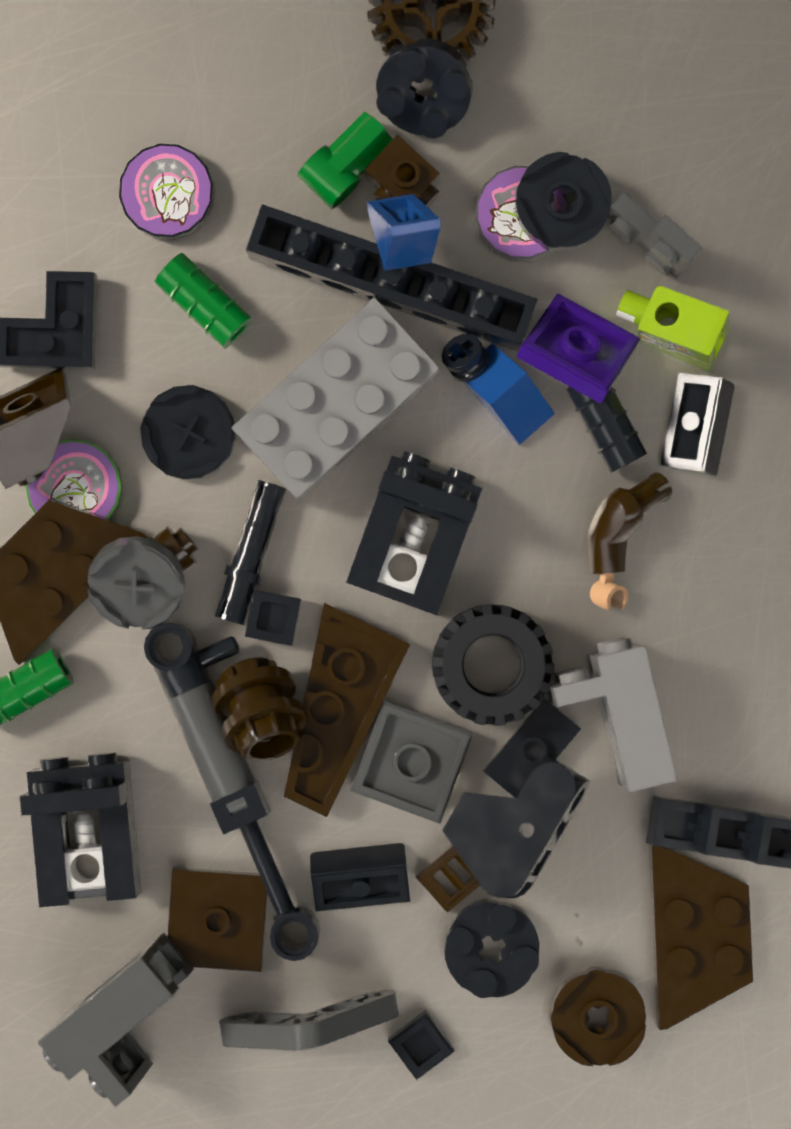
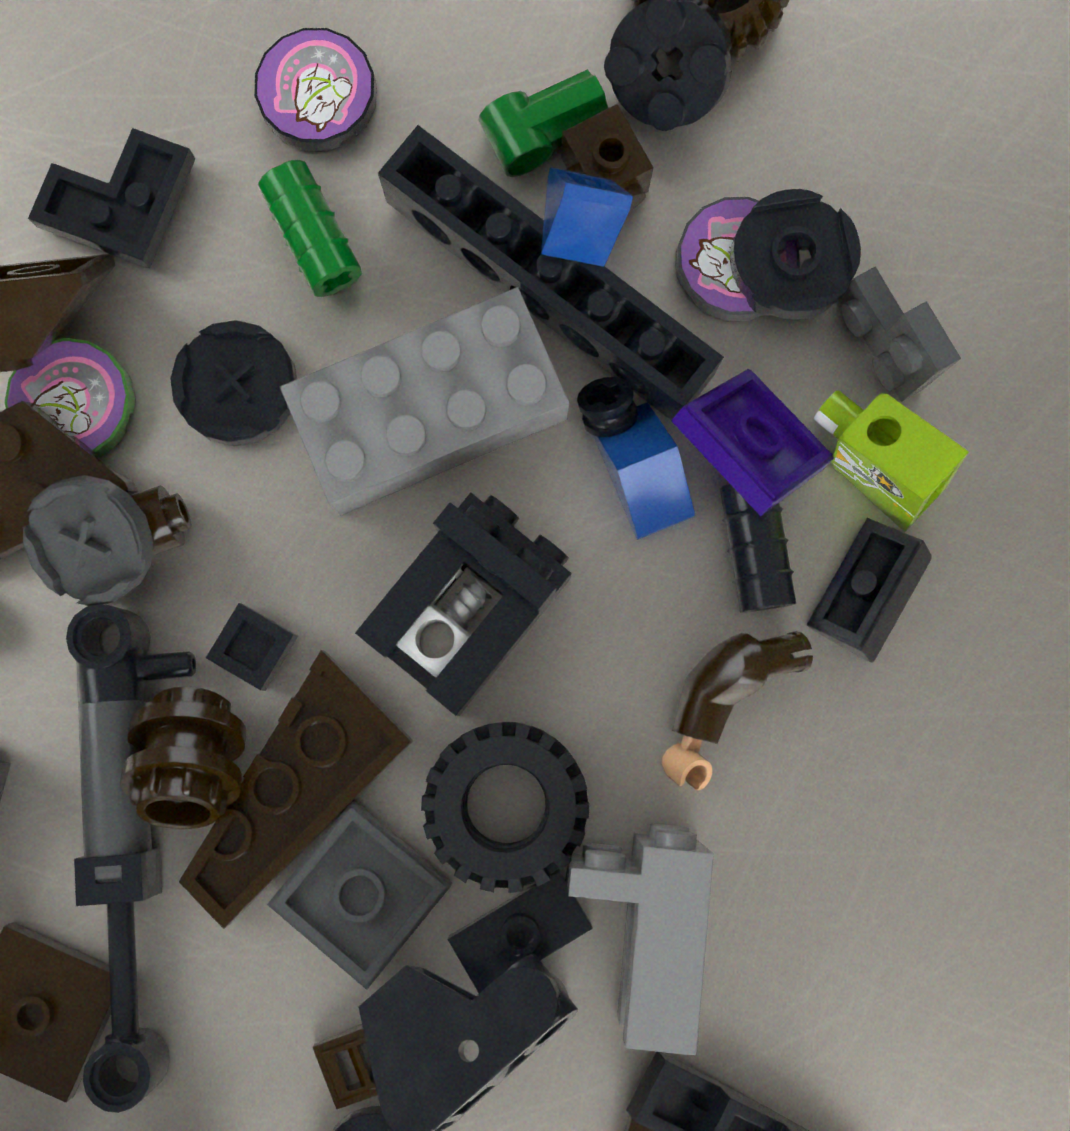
camera: 20 degrees right, 5 degrees down
black pin [214,480,287,625] -> none
black slope [310,843,410,912] -> none

